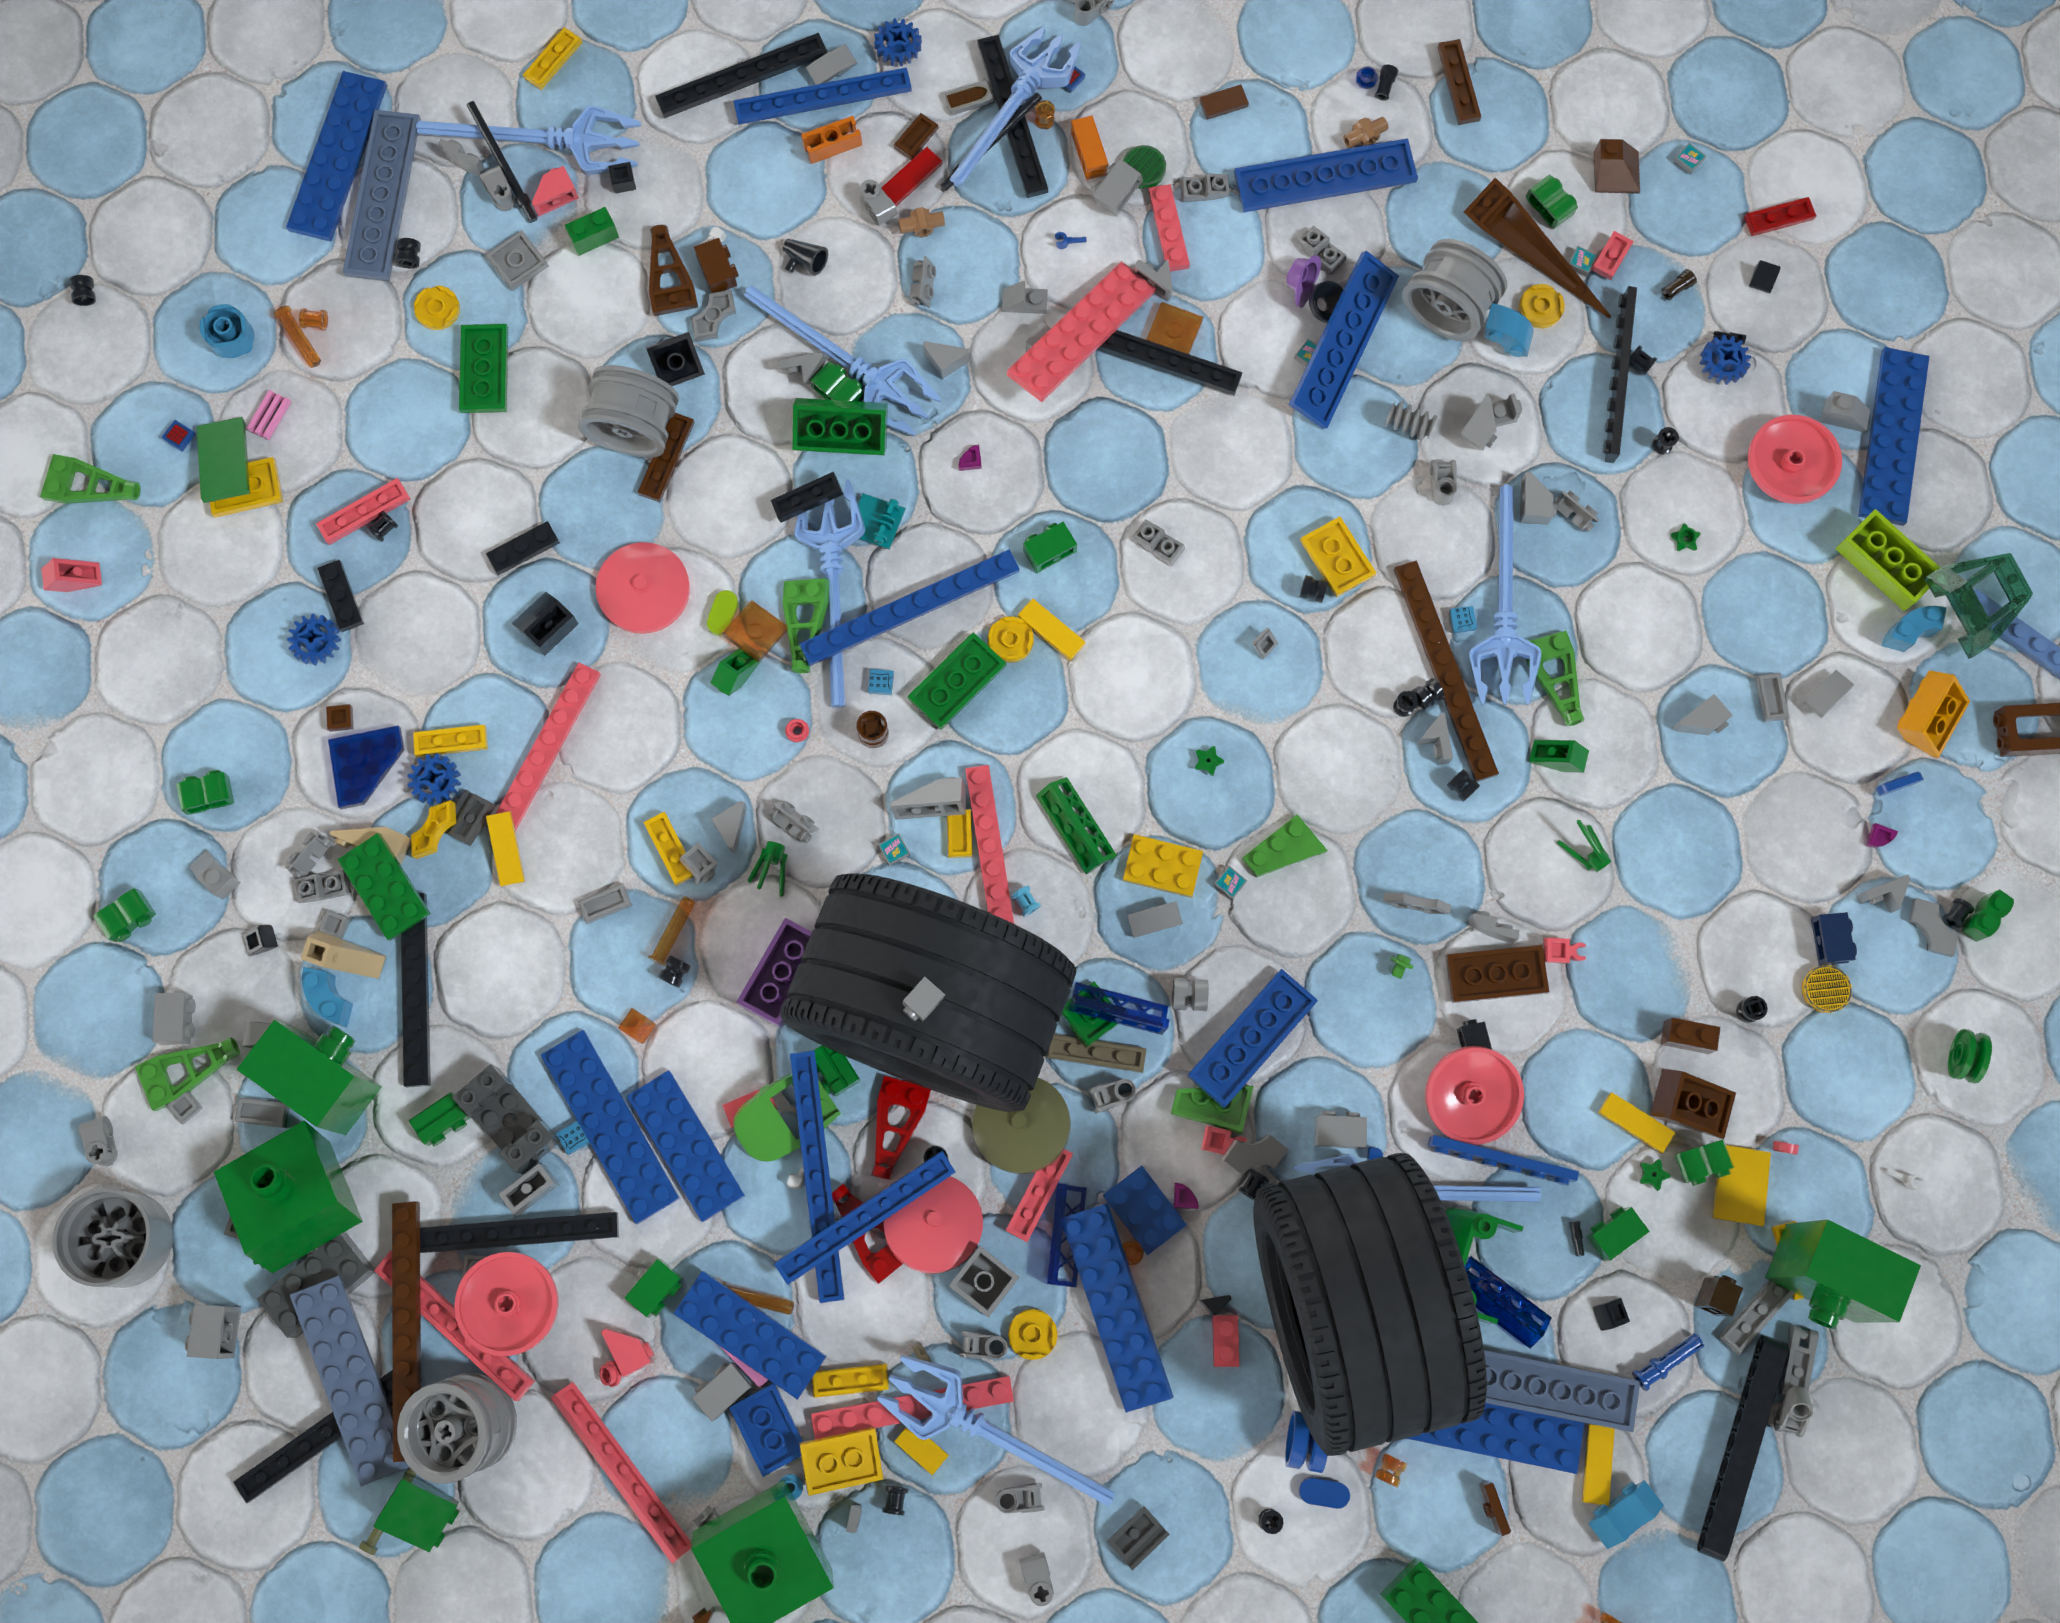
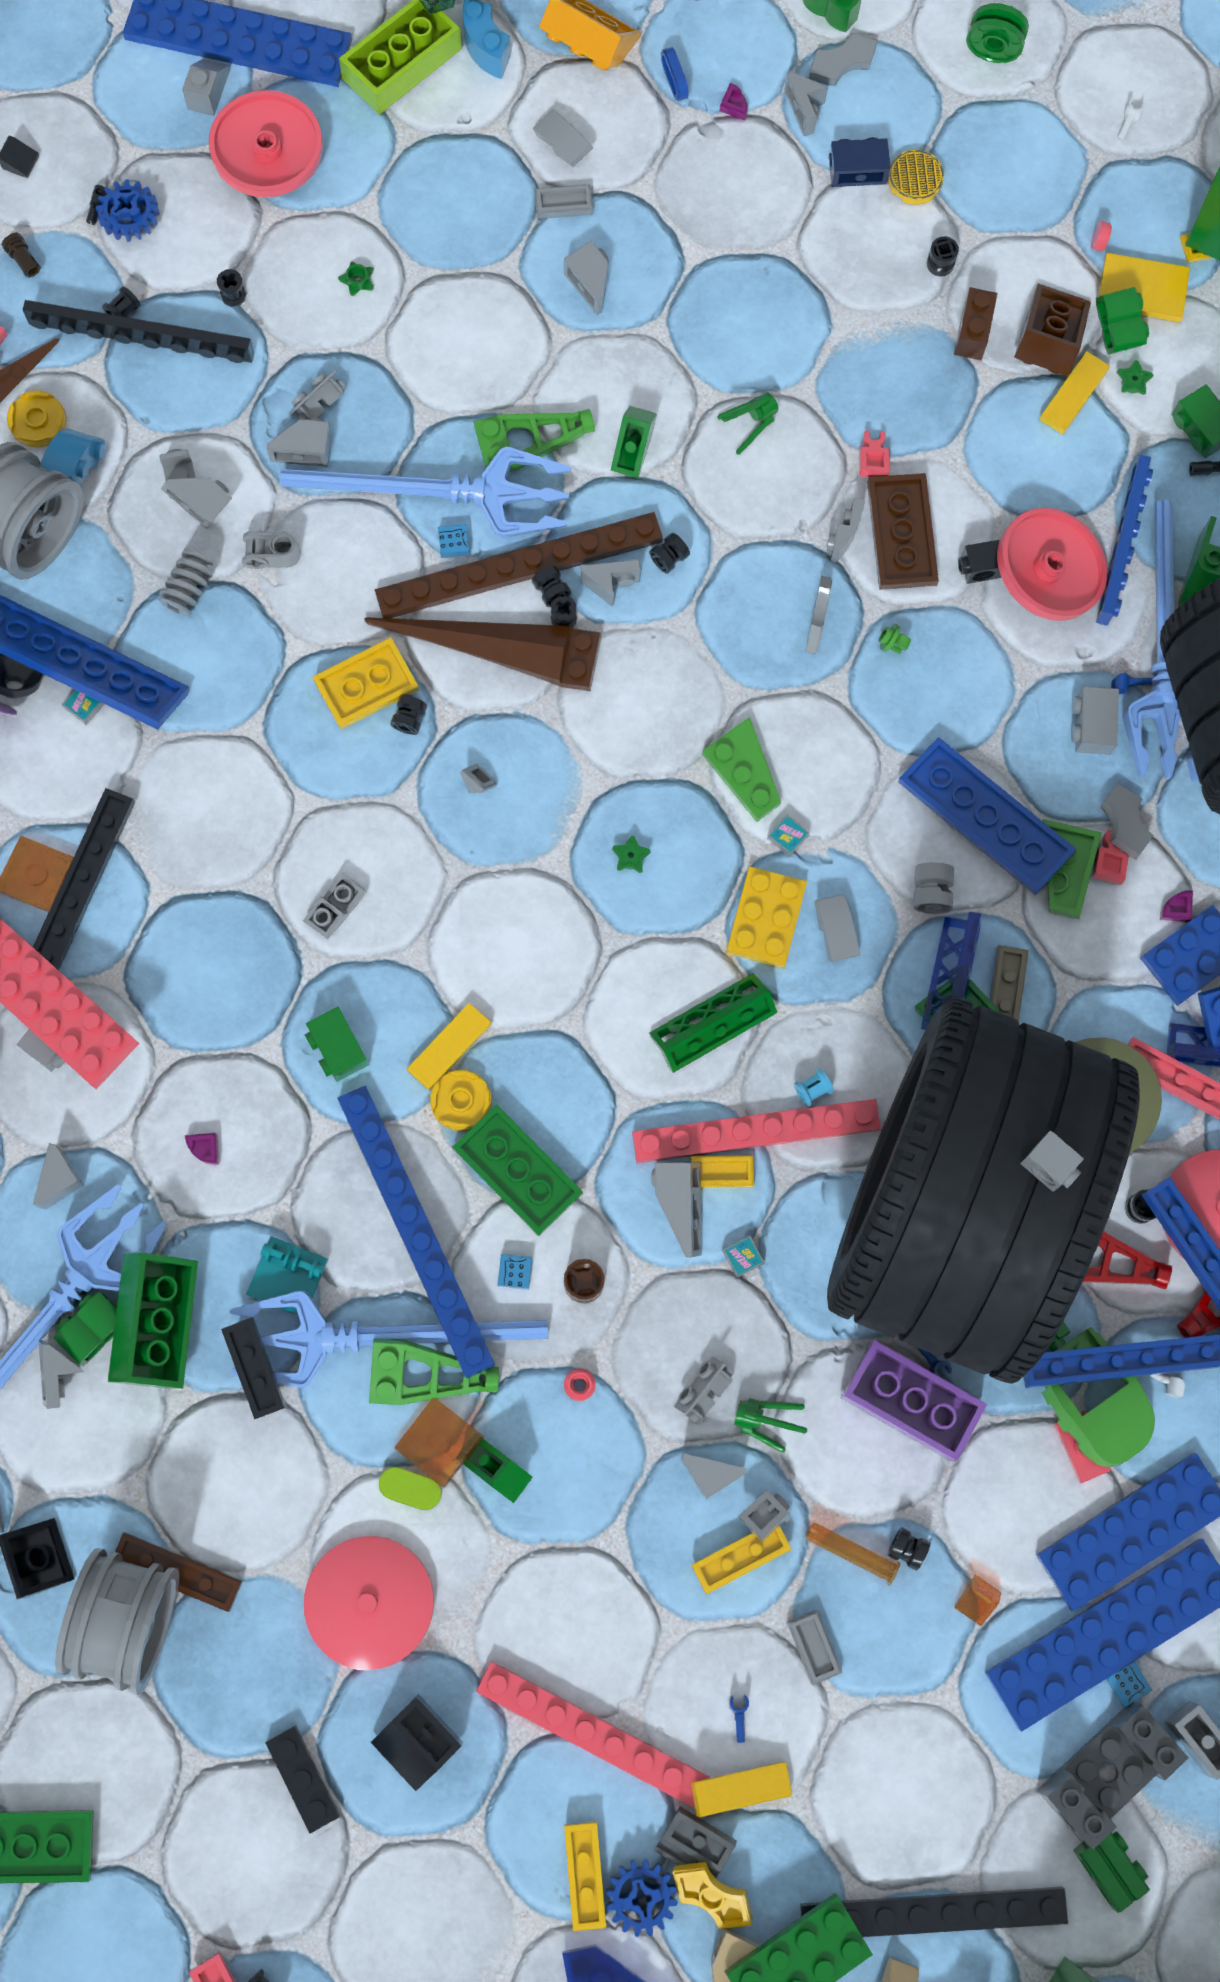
camera: 90 degrees left, 0 degrees up
light grey piece [1088,1079,1136,1114] -> none
black bush [1238,1169,1270,1201] -> none
black bush [1942,898,1975,930] -> none
none -> reddish brown plate [364,617,602,691]
none -> blue hand [729,1695,749,1743]

